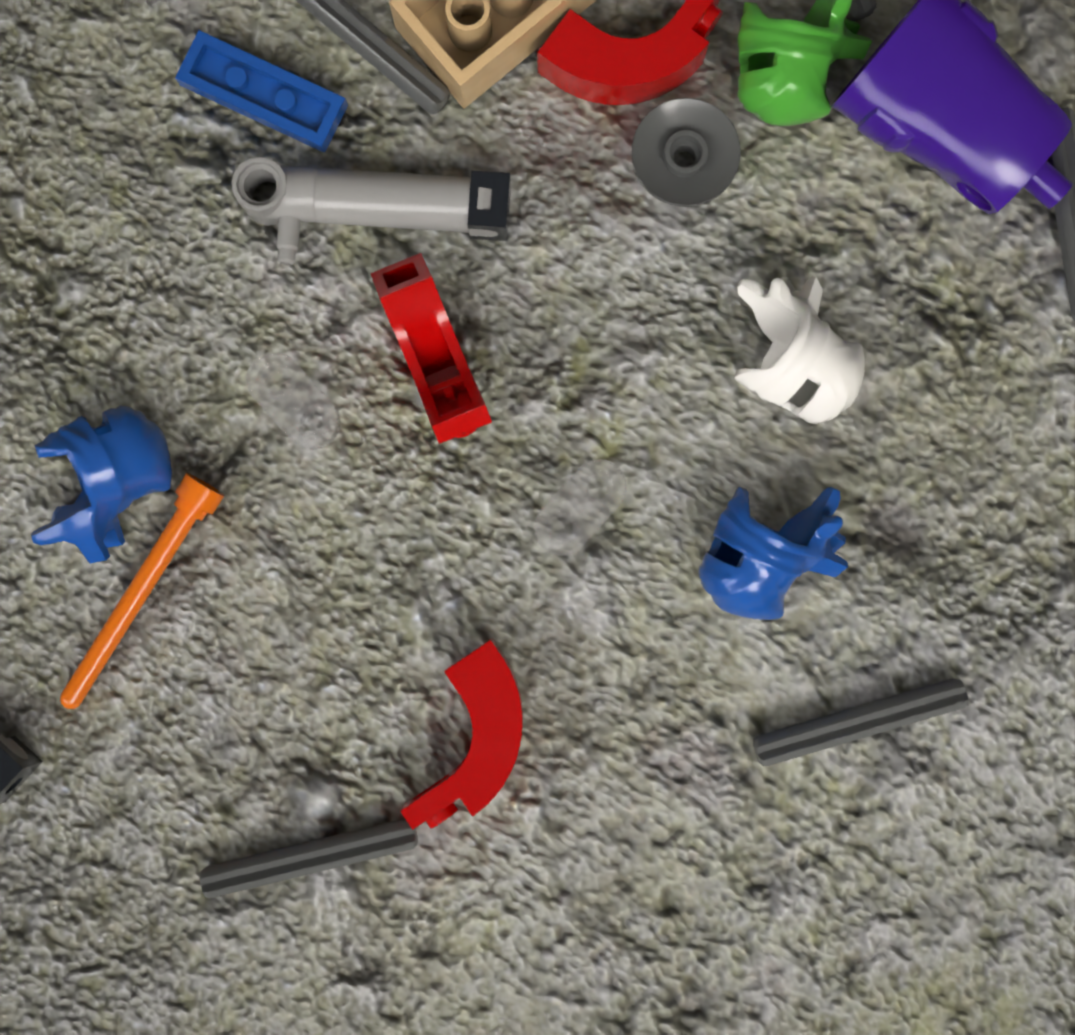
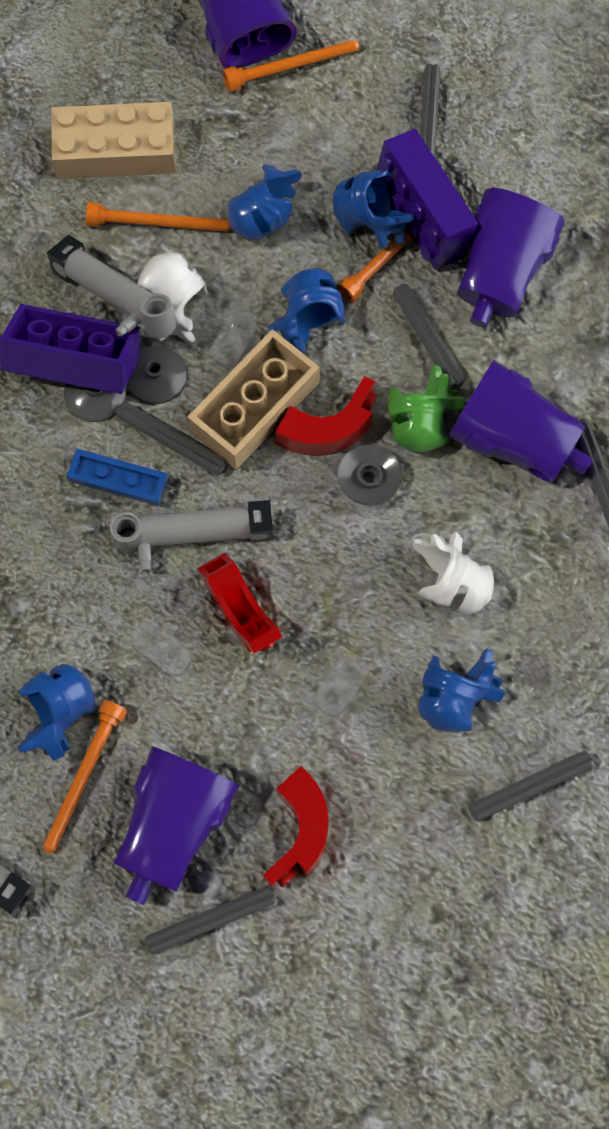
camera: 10 degrees left, 15 degrees down
none -> dark purple torso [114,746,239,905]

